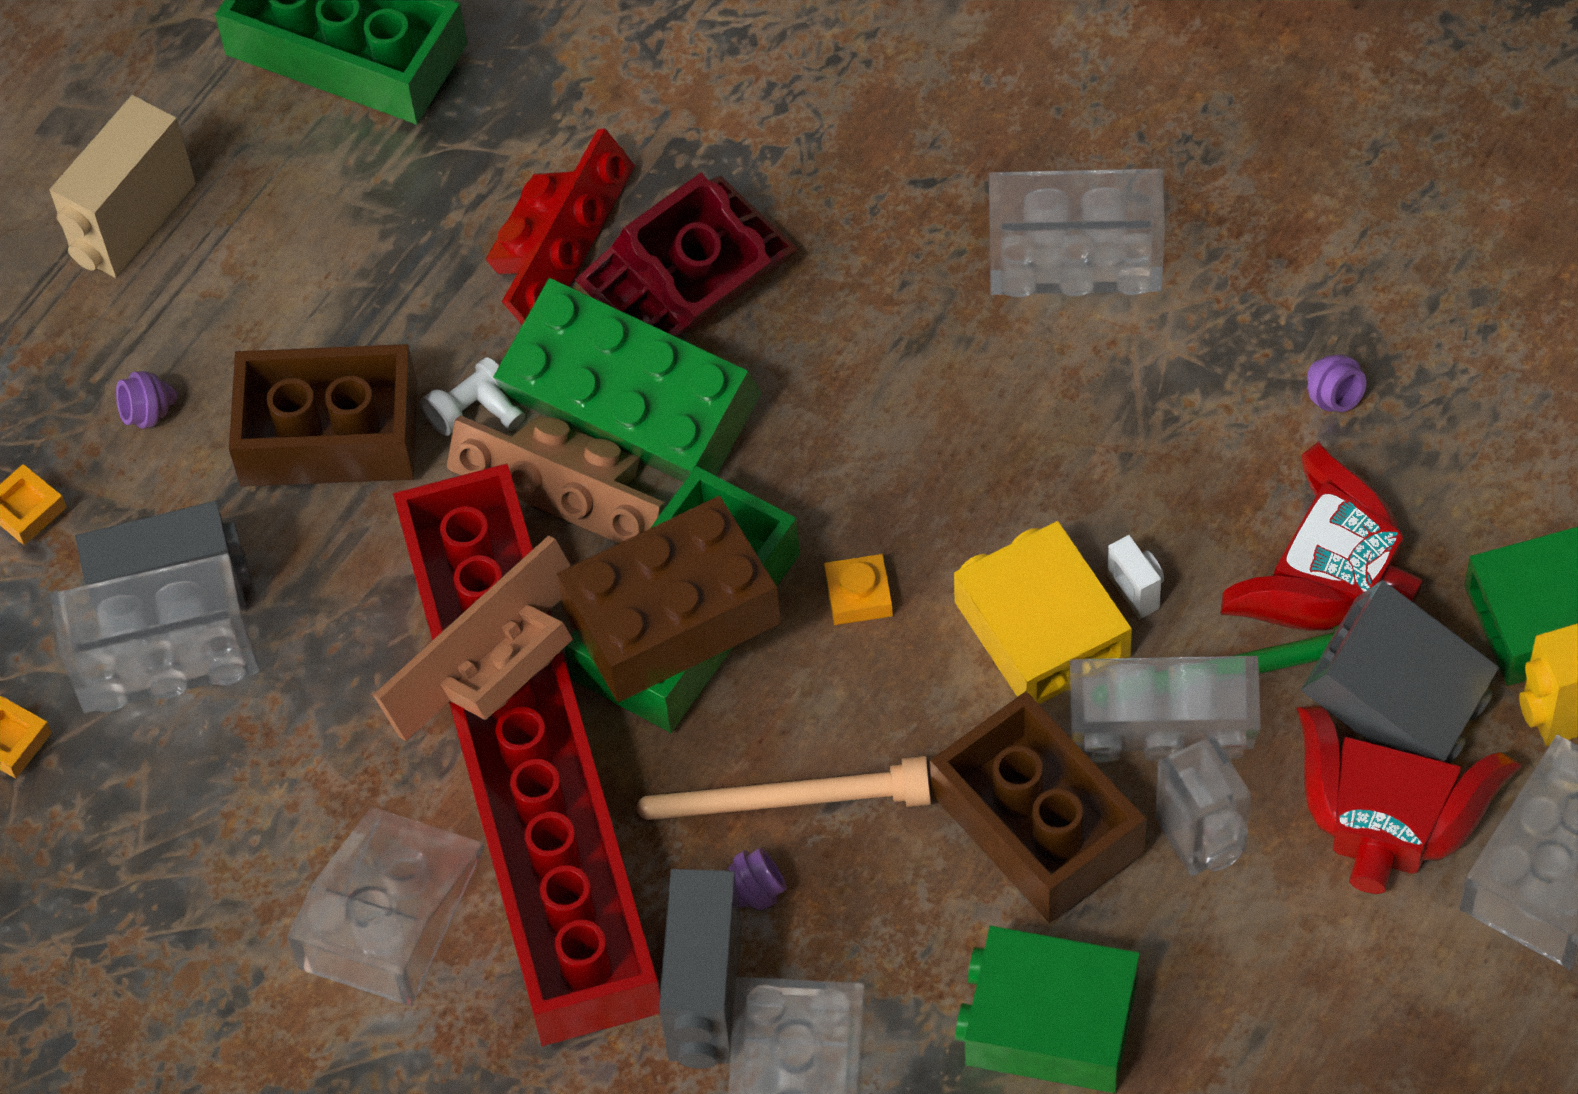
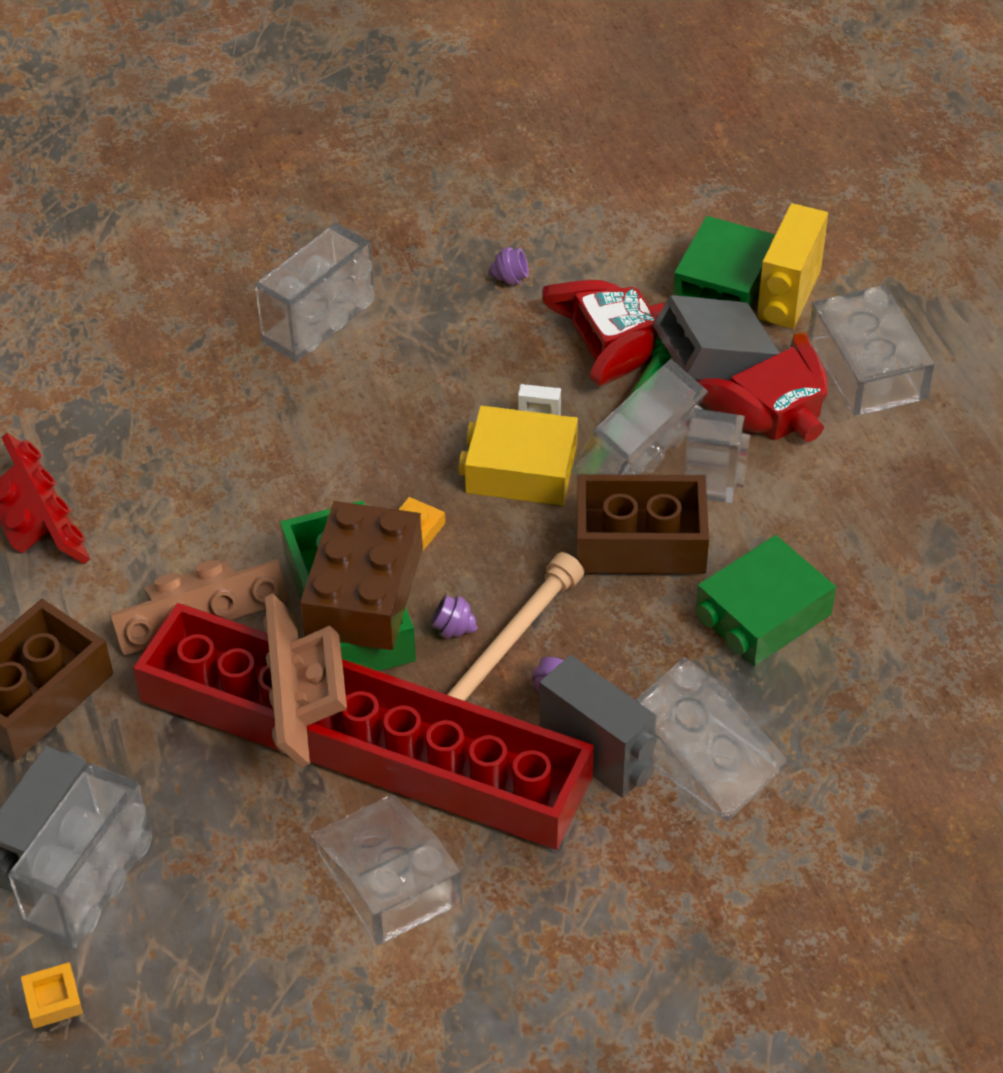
camera: 55 degrees left, 10 degrees down
white piece [420,357,525,436] -> none
green brick [493,278,762,482] -> none
dark red slope [575,172,798,338] -> none
none -> medium lavender plate [430,595,478,639]

